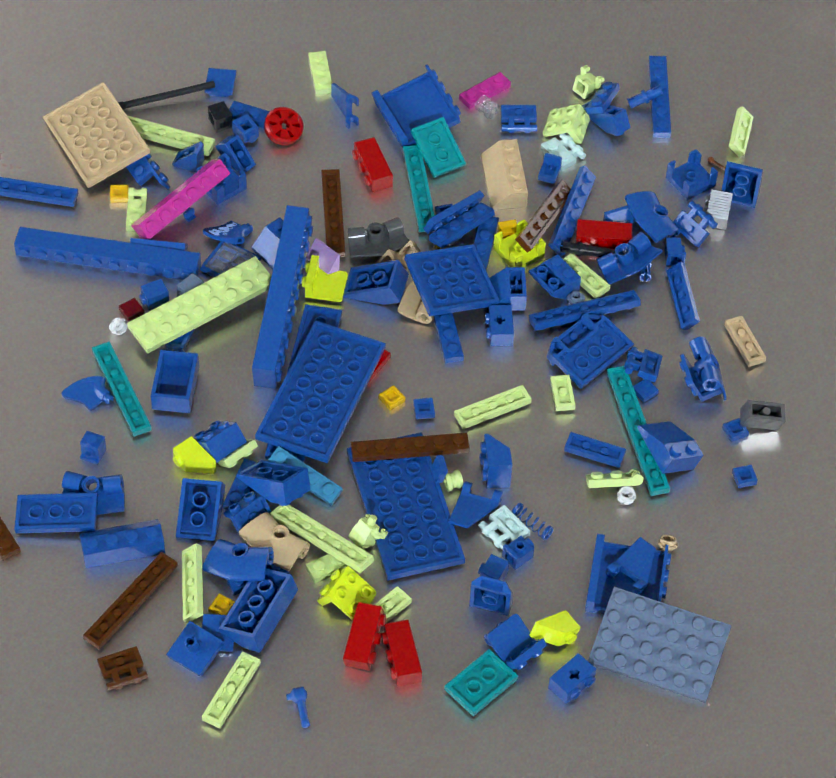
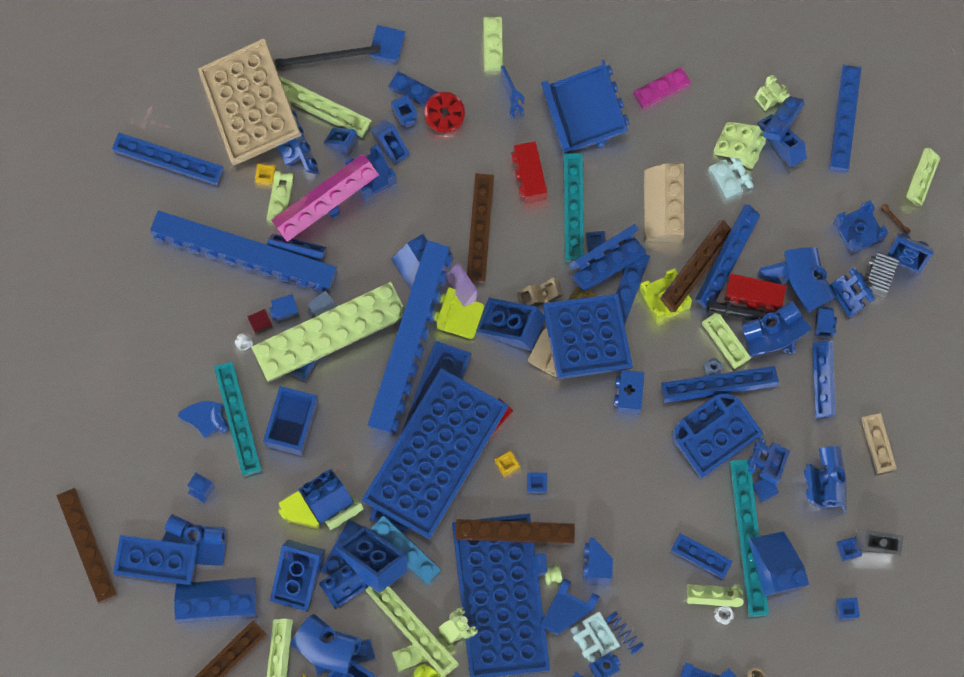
camera: 10 degrees right, 20 degrees up
clear piece [200,242,261,277] -> none
blue arm [203,221,253,244] -> none
black brick [208,101,233,133] -> none
tan panel [239,512,310,571] -> none
dark grey panel [348,217,410,258] -> none
teal plate [411,117,466,178] -> none
blue plate [434,313,464,363] -> none
yellowish green plate [454,385,532,429] -> none
clear wheel [475,95,500,119] -> none
blue slope [488,267,527,311] -> none
yellow tile [497,219,517,238] -> none
blue plate [501,105,537,133] -> none
blue slope [529,254,581,300] -> none
blue bracket [538,153,562,184] -> none
yellowish green plate [550,375,576,411] -> none
blue pin [627,85,664,109] -> none

